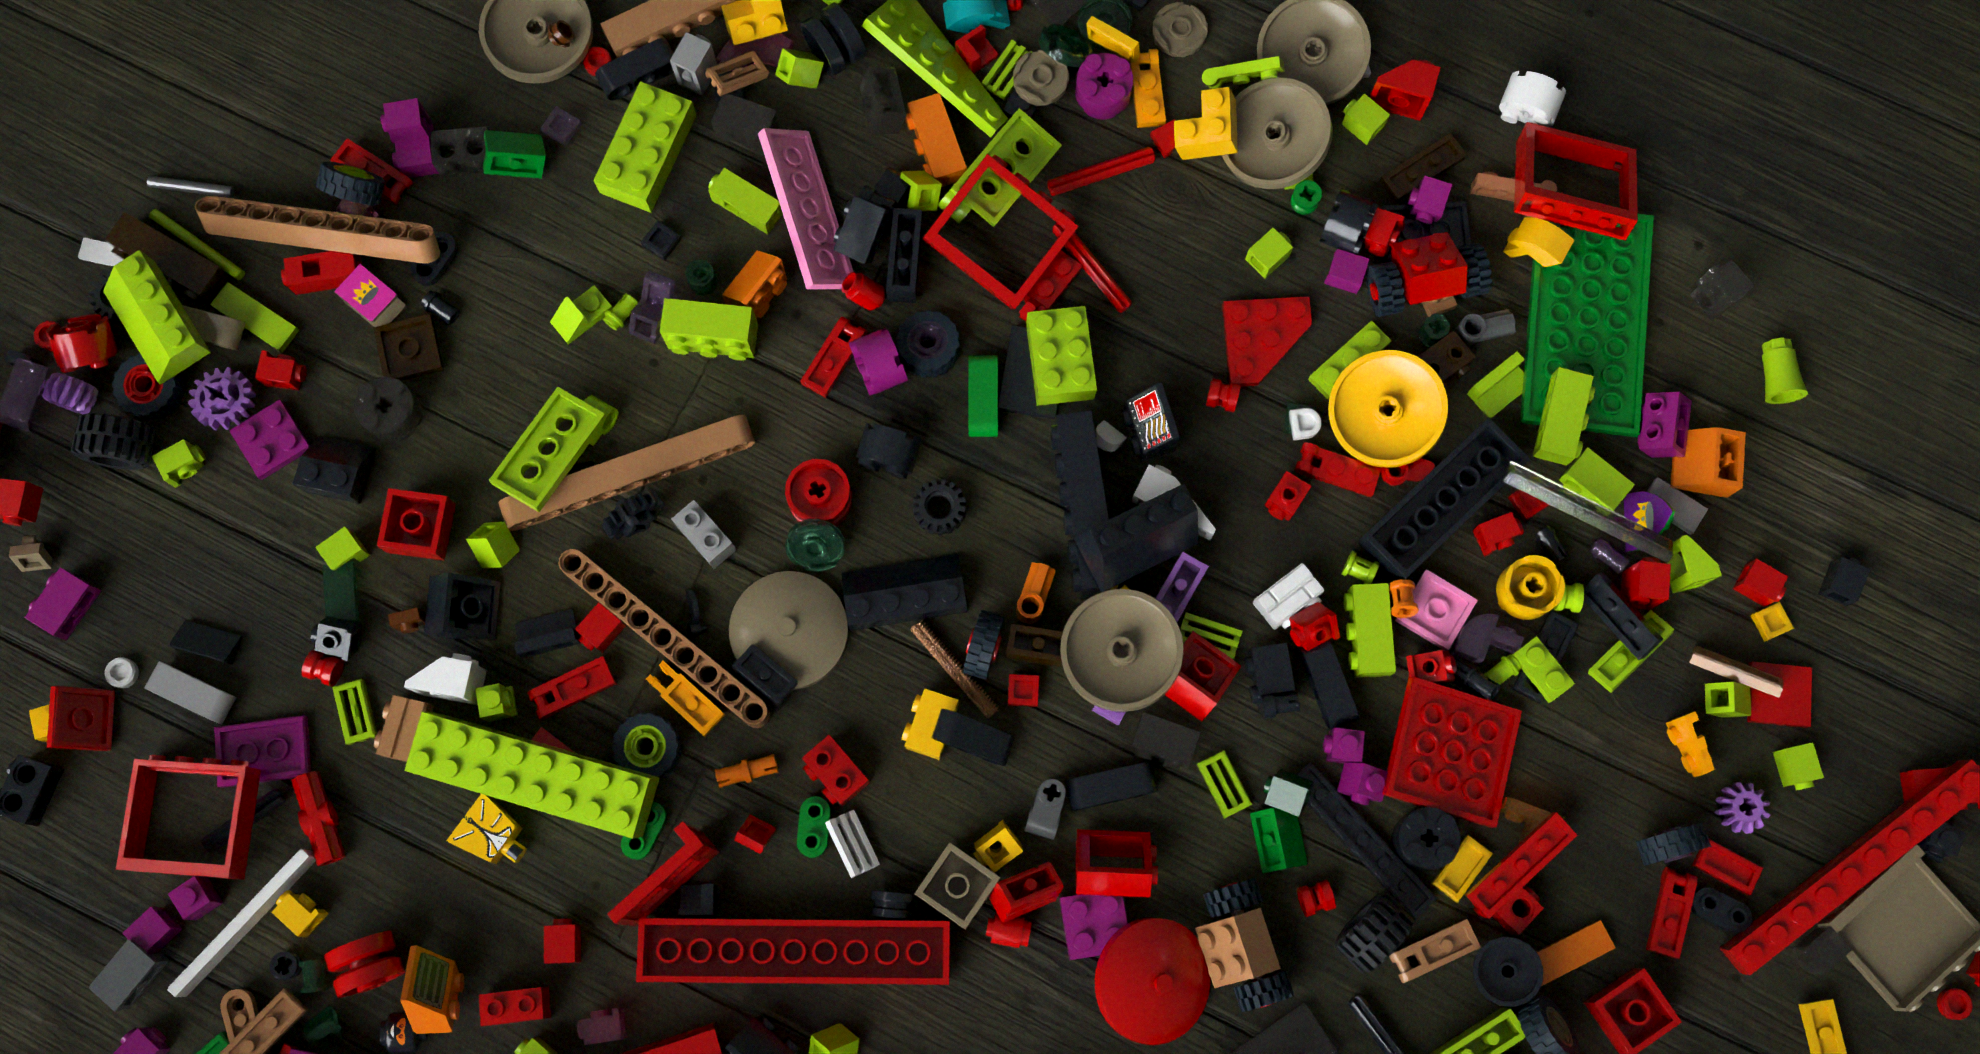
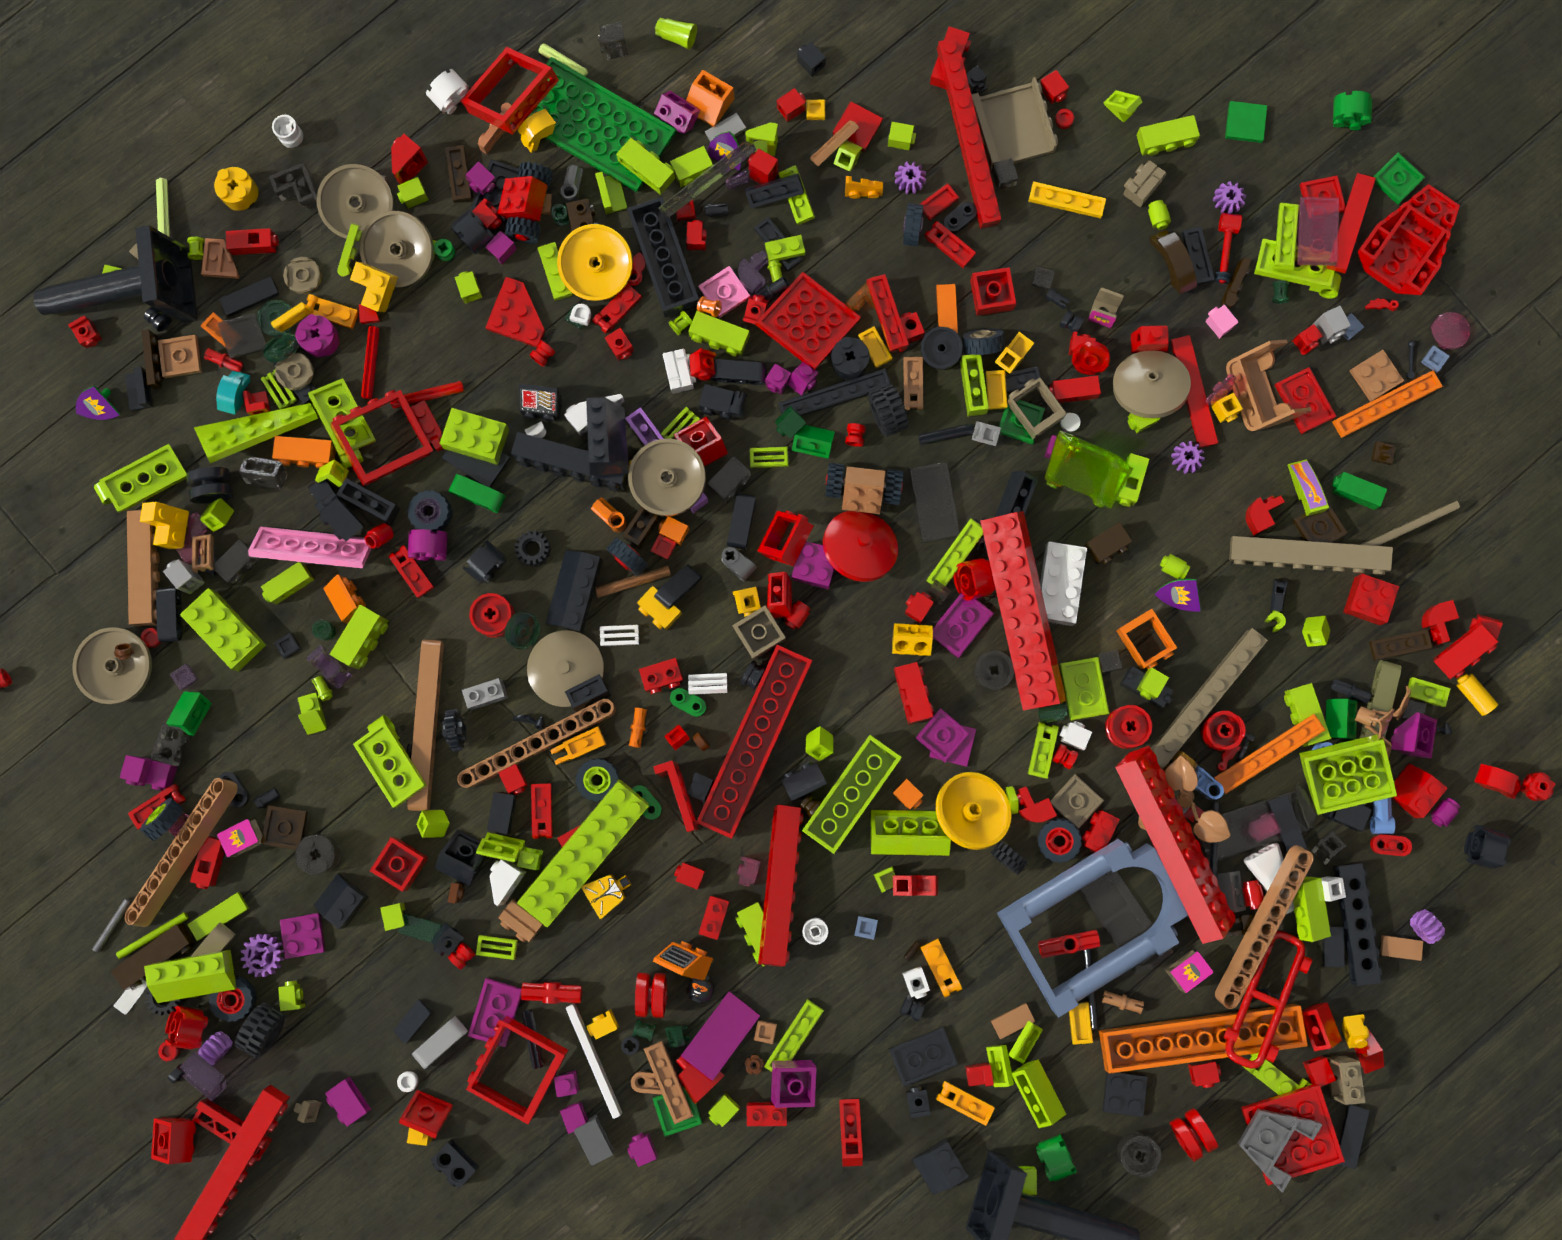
camera: 60 degrees left, 5 degrees up
red brick [255,350,307,391] -> none
yellow brick [1496,555,1565,620] -> none
lime wheel [1553,583,1584,613] -> none
none -> lime slope [476,832,525,862]
none -> yellowish green axle [539,43,588,77]
none -> white tile [600,625,639,646]
none -> orange brick [658,516,689,546]
none -> reddish brown tile [693,732,710,751]

